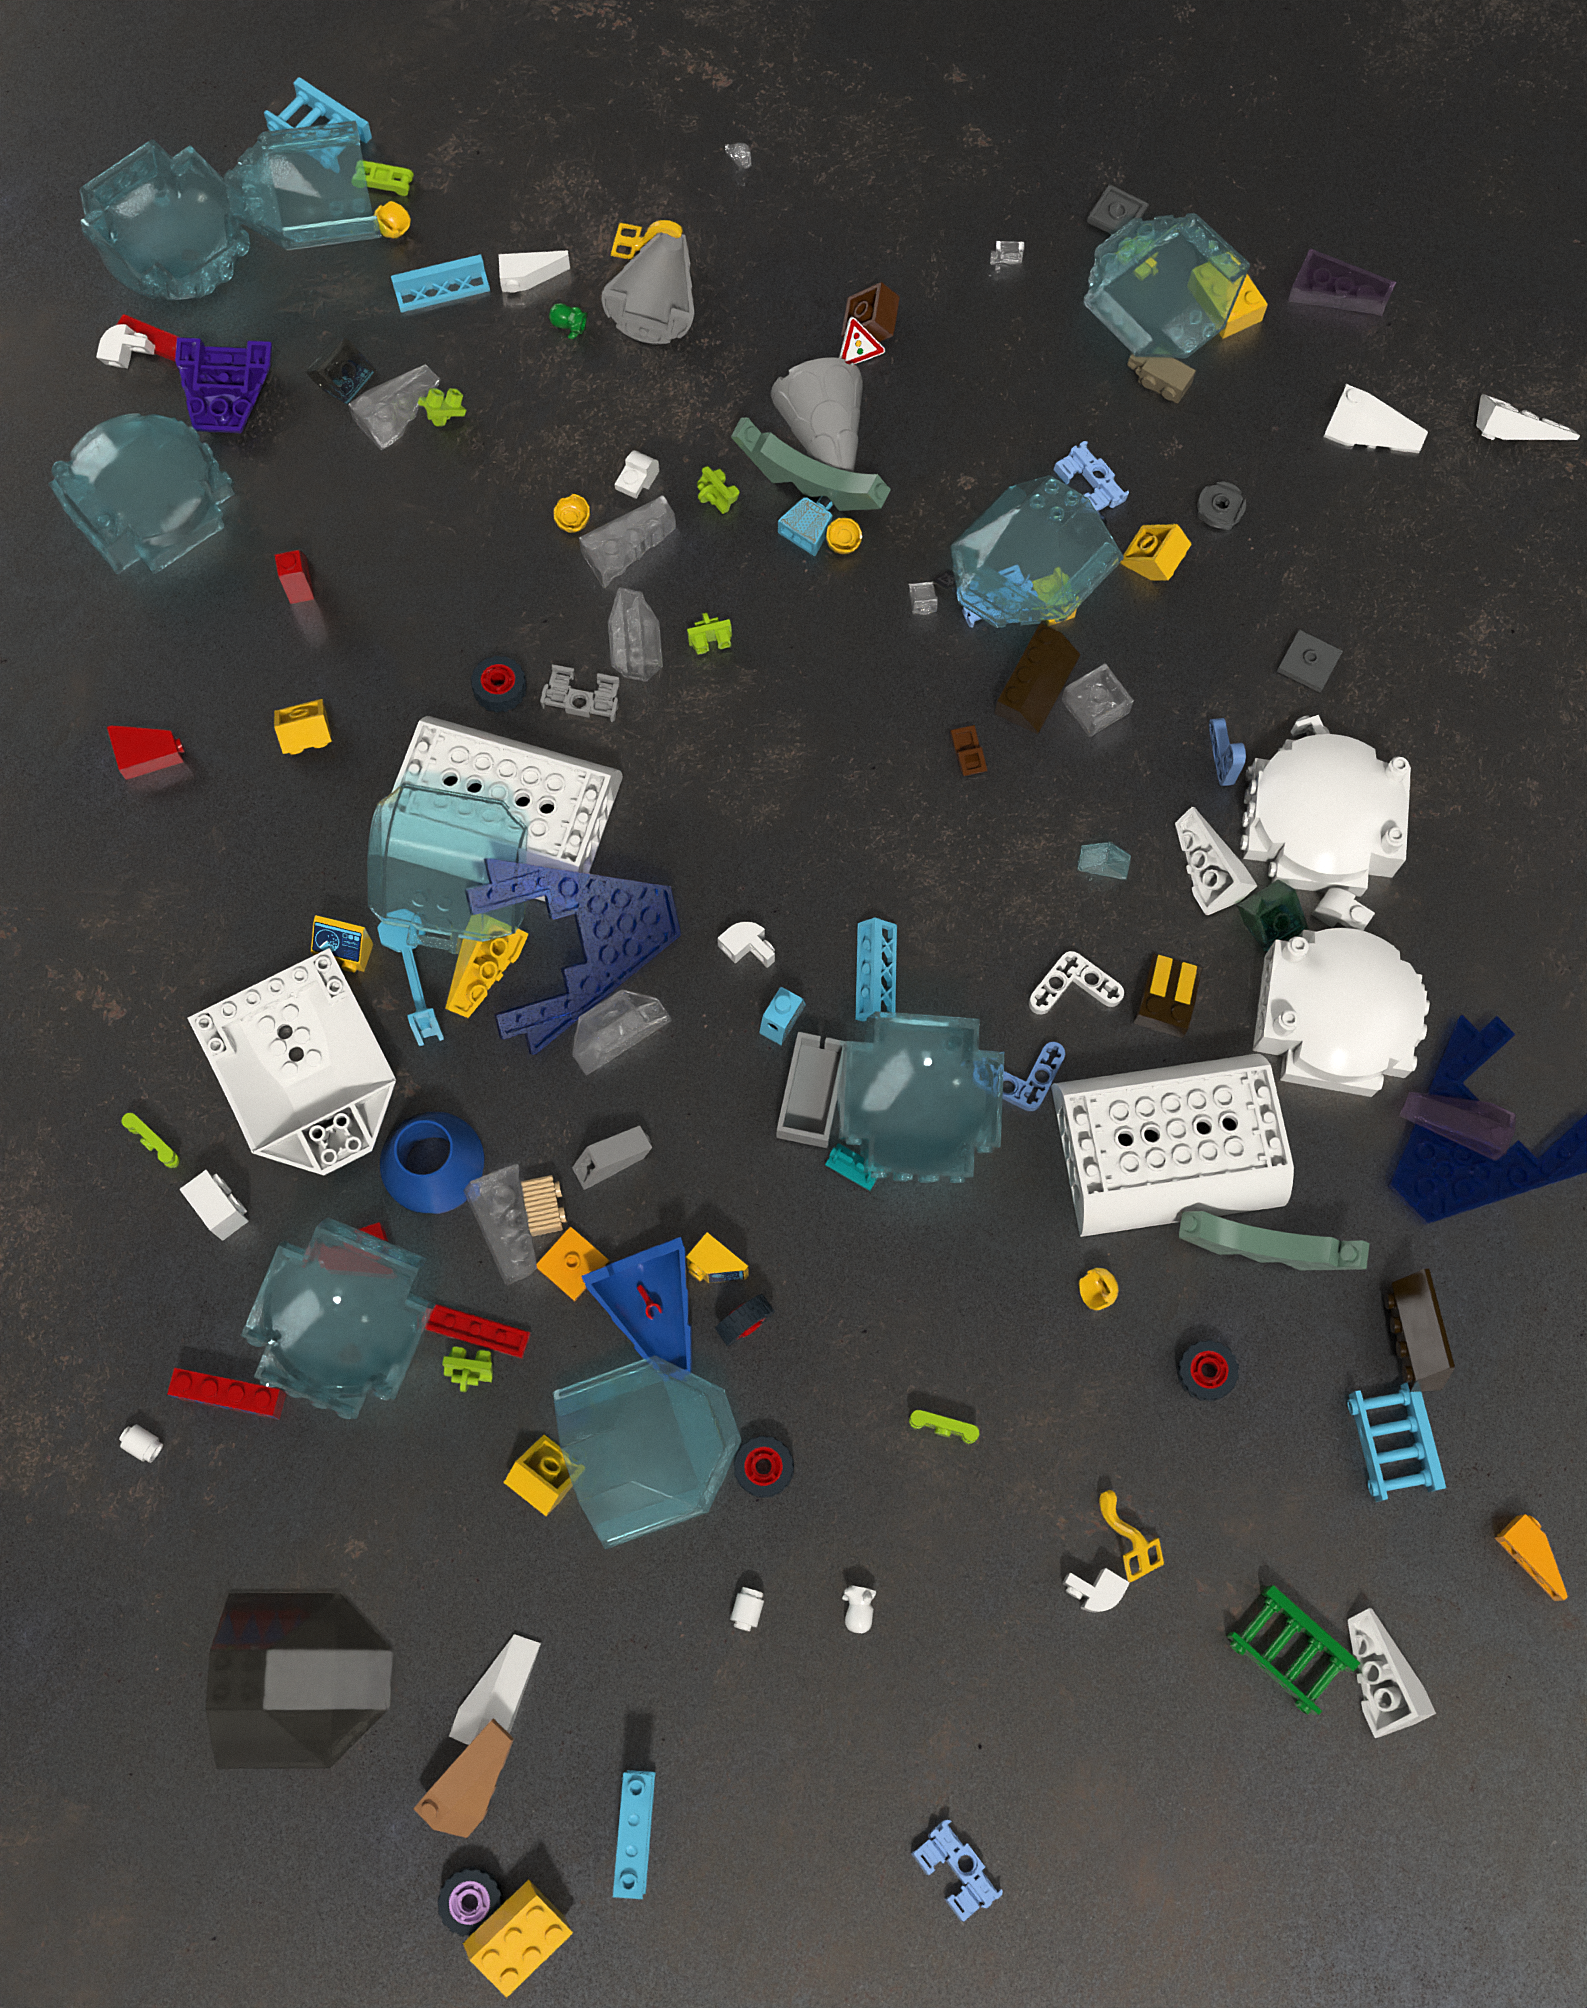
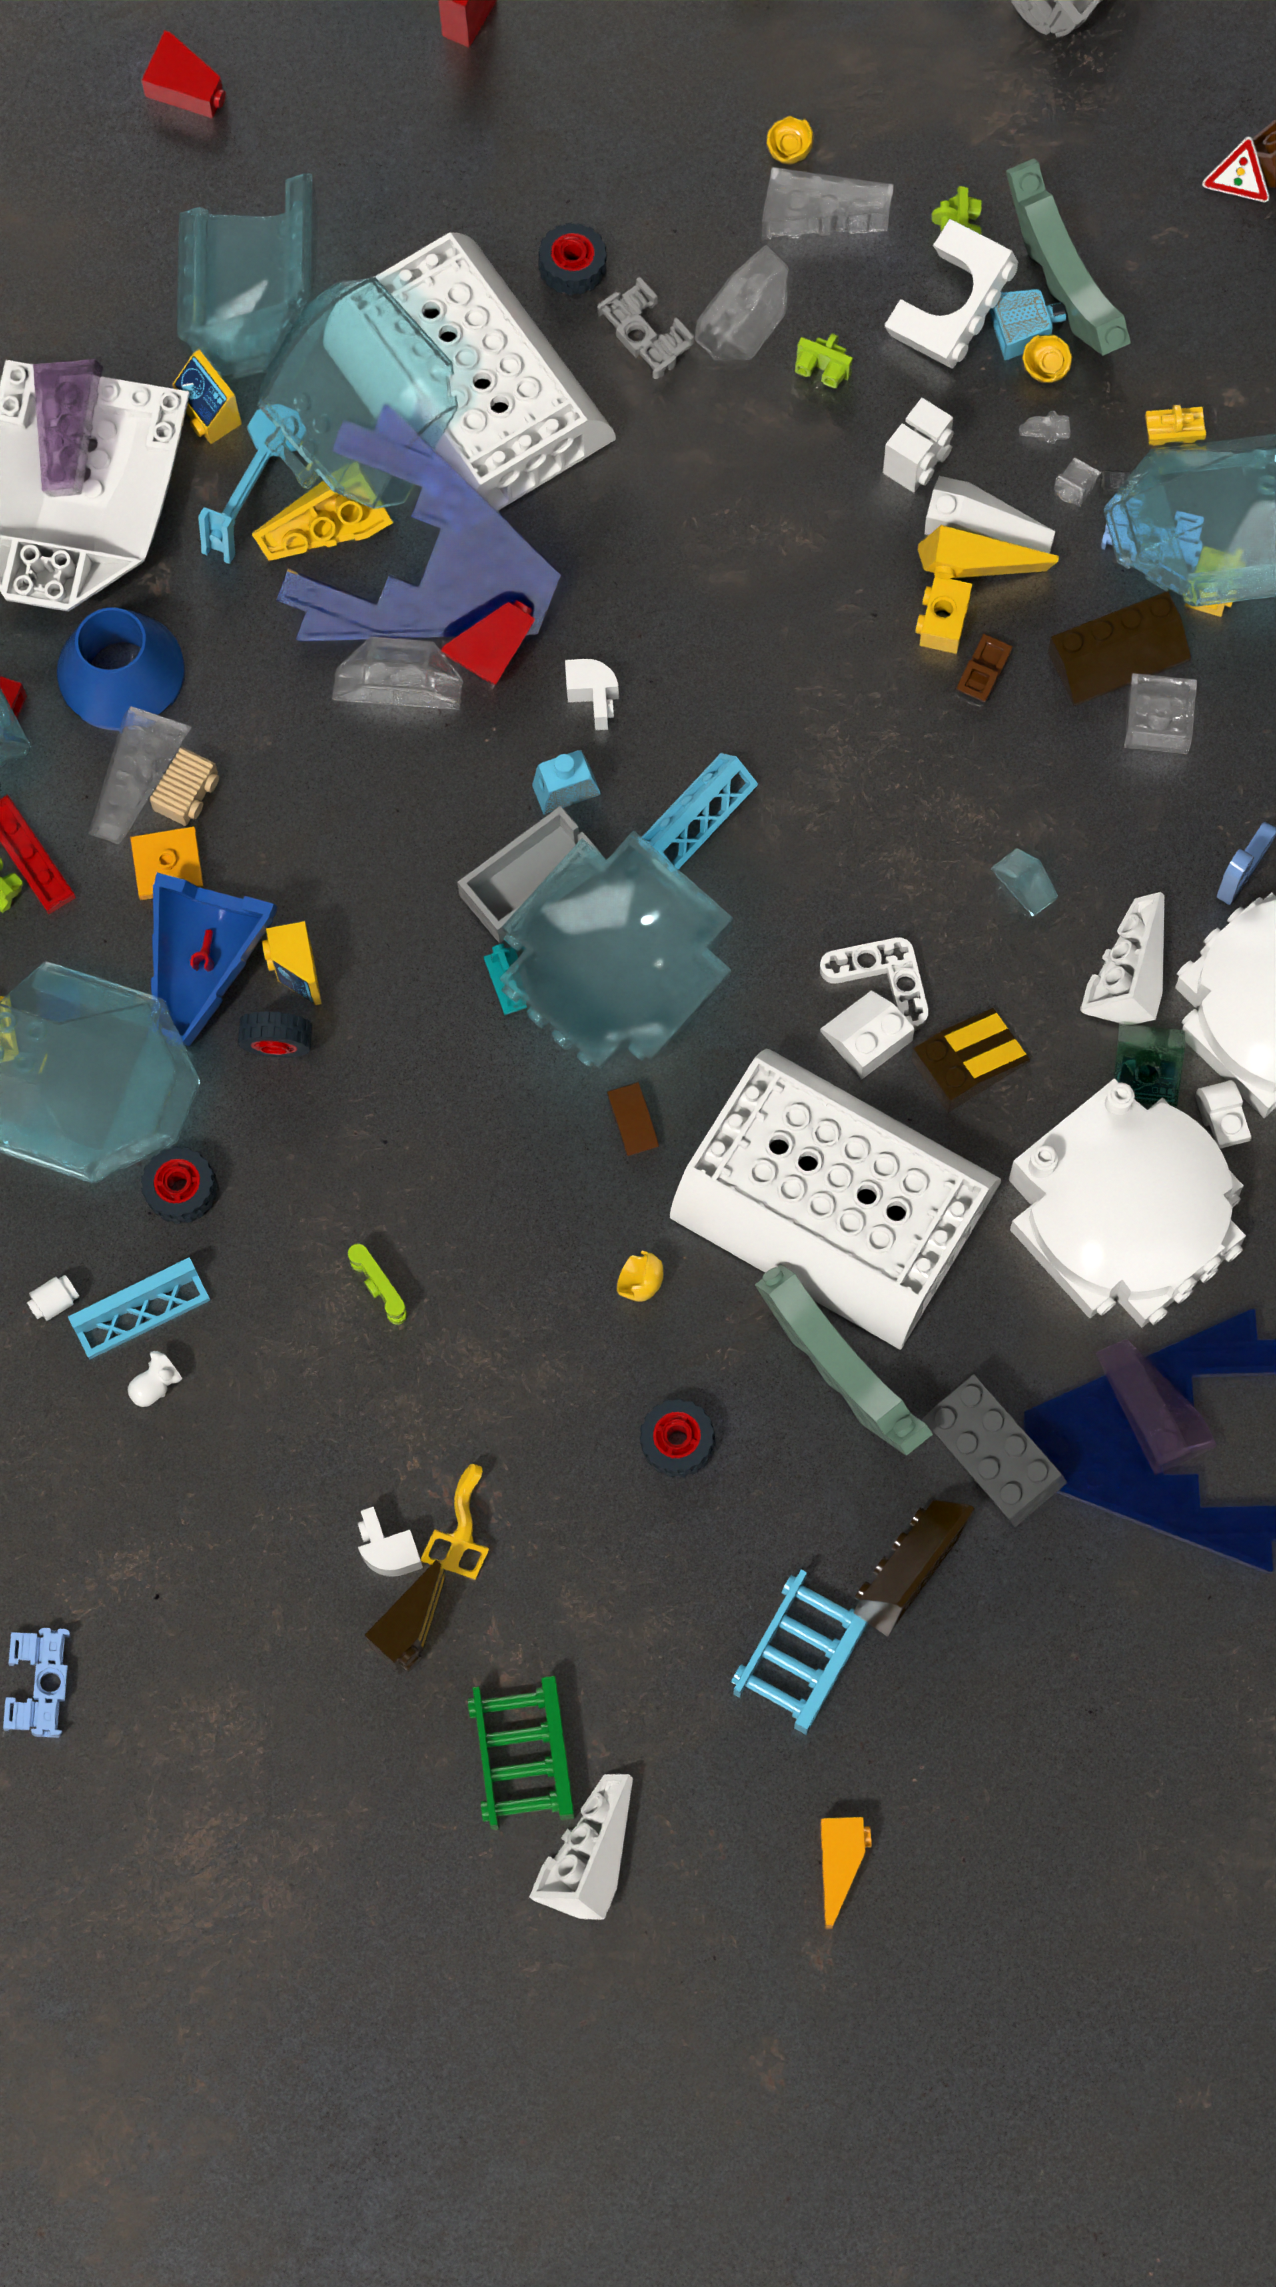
camera: 45 degrees right, 0 degrees up
yellow slope [274,699,332,755] -> none
light grey slope [572,1126,652,1190] -> none
white brick [615,450,659,499] -> none
light grey cone [771,358,863,472] -> none
medium blue beam [972,1042,1065,1111] -> none
none -> clear purple wedge [33,359,103,497]
none -> medium azure fence [68,1257,210,1360]
none -> clear light blue windscreen [177,173,318,383]
none -> dark brown slope [364,1559,446,1675]
none -> red slope [439,600,535,685]
none -> reddish brown slope [606,1082,659,1156]
none -> white slope [820,990,914,1080]
none -> white piece [883,398,954,493]
none -> white arch [884,219,1018,369]
none -> yellow brick [915,576,972,654]
none -> yellow wedge [918,525,1059,579]
none -> dark grey brick [922,1374,1067,1527]
none -> white wedge [924,476,1055,554]
none -> clear piece [1019,411,1070,443]
none -> yellow hips [1145,405,1206,446]

